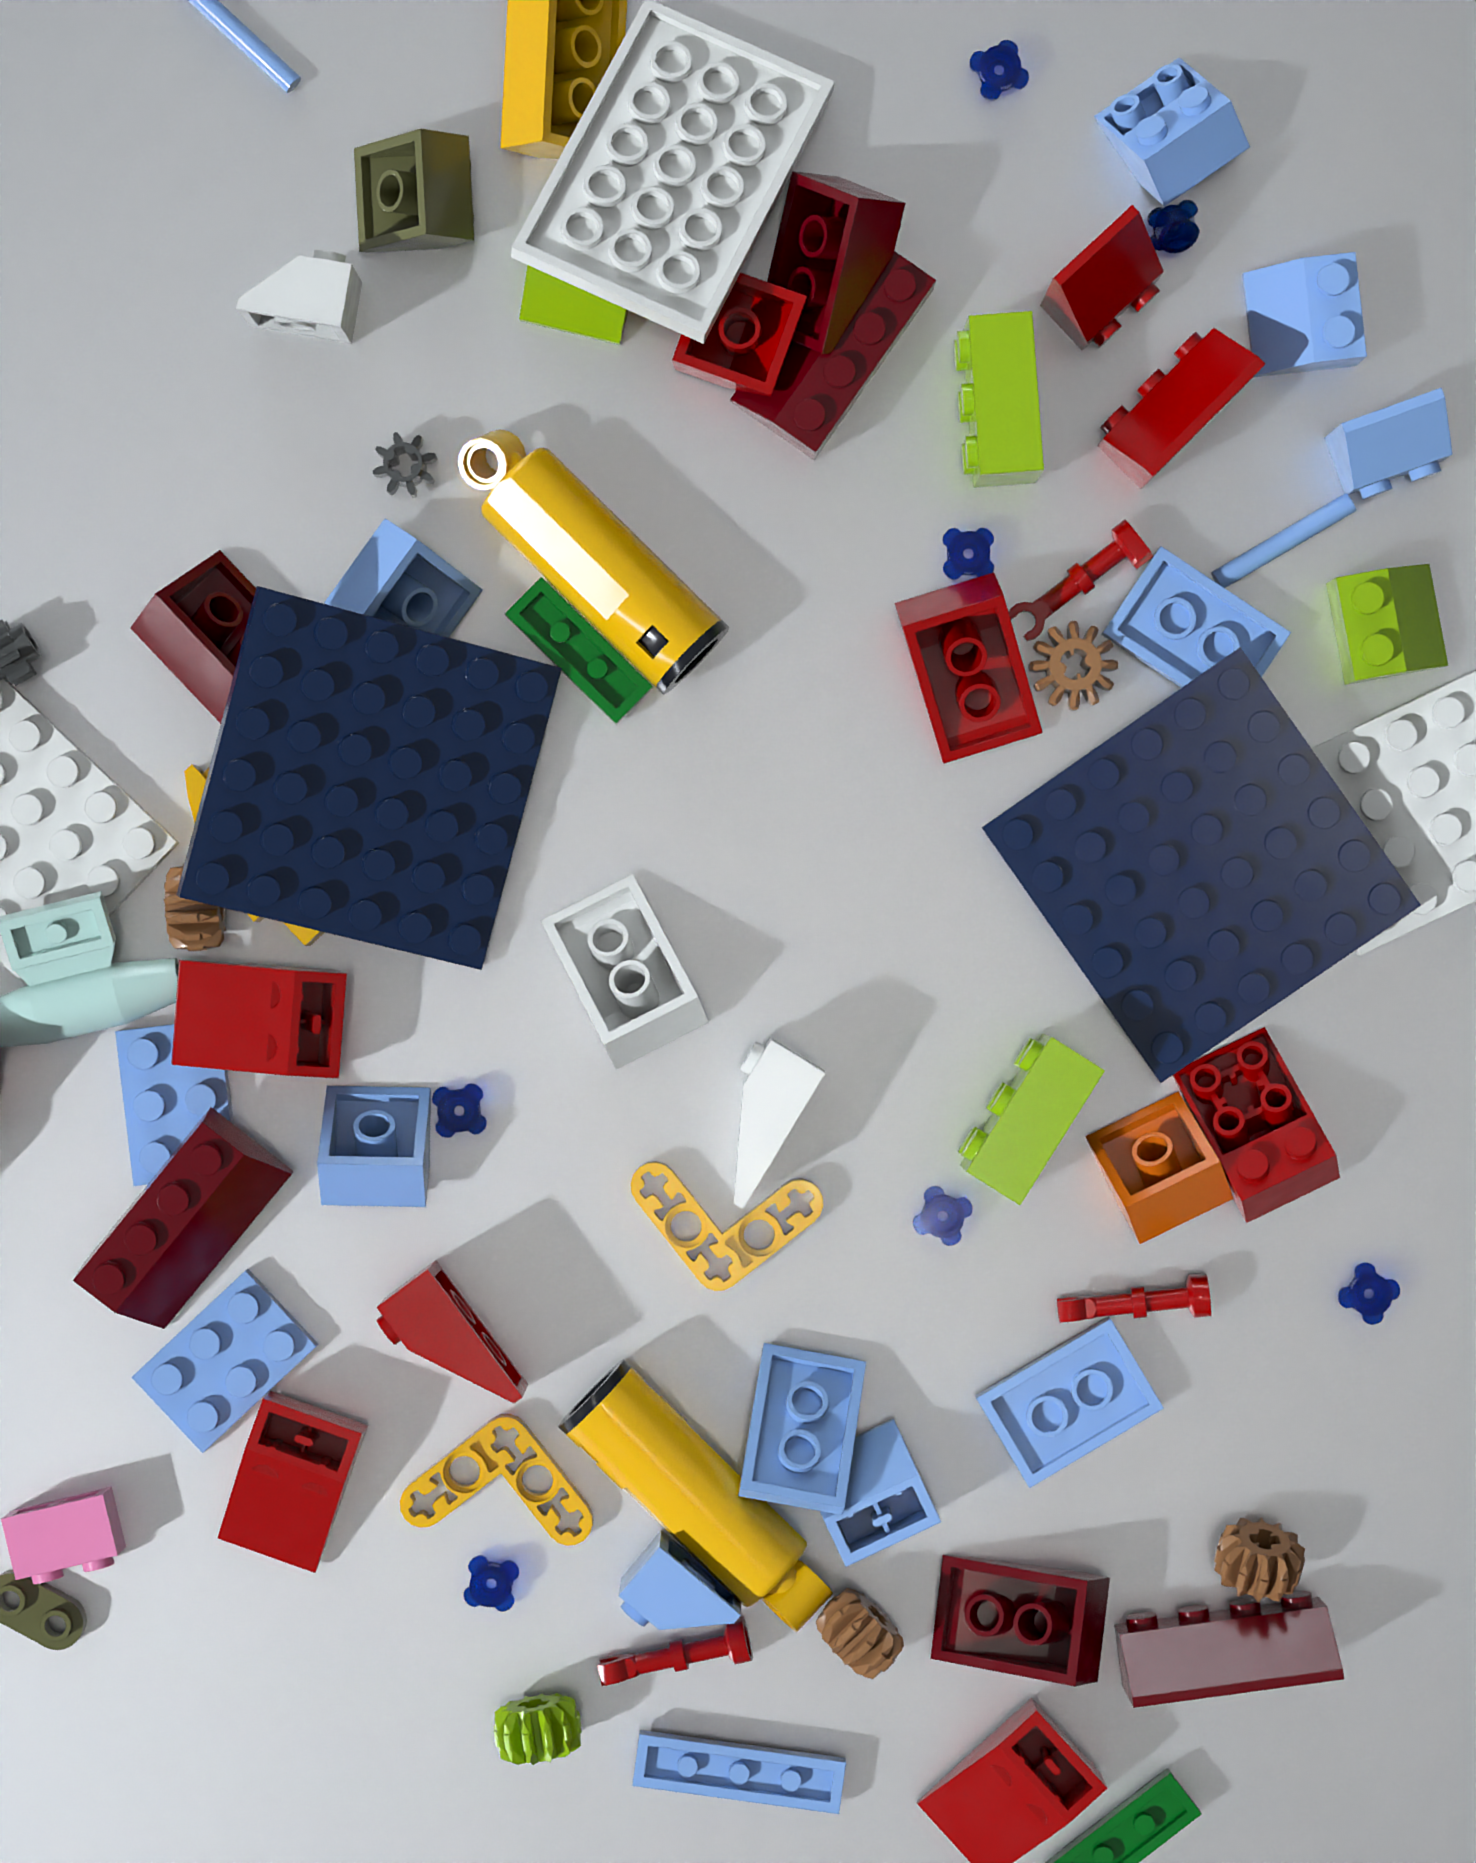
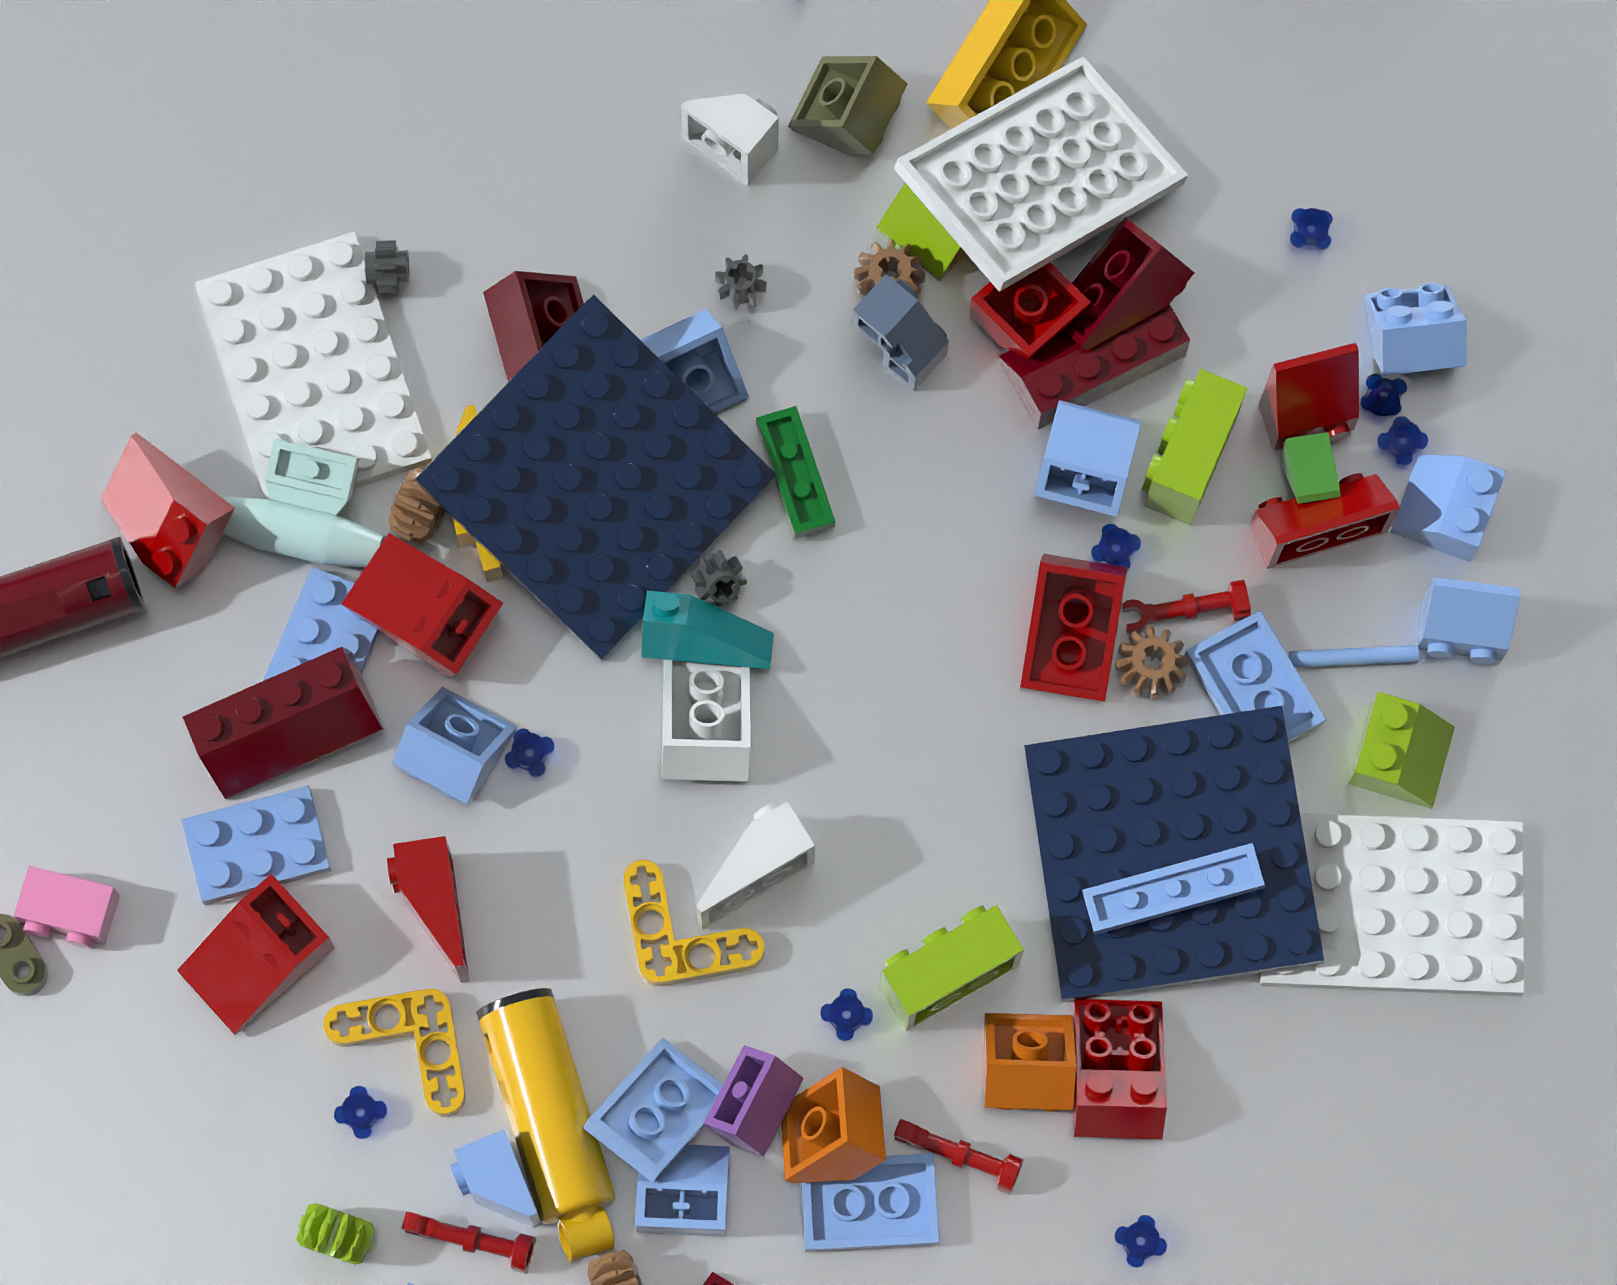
camera: 25 degrees right, 15 degrees down
yellow piece [458,429,729,695] -> none
none -> teal slope [641,591,774,669]
none -> dark grey gear [690,550,747,606]
none -> medium lavender brick [703,1045,804,1157]
none -> orange slope [781,1067,886,1183]
none -> sand blue brick [852,274,949,391]
none -> medium nougat gear [854,238,926,299]
none -> light blue slope [1034,400,1142,517]
none -> light blue plate [1082,843,1265,935]
none -> bright green slope [1280,432,1340,504]
none -> clear blue plate [1377,416,1428,466]

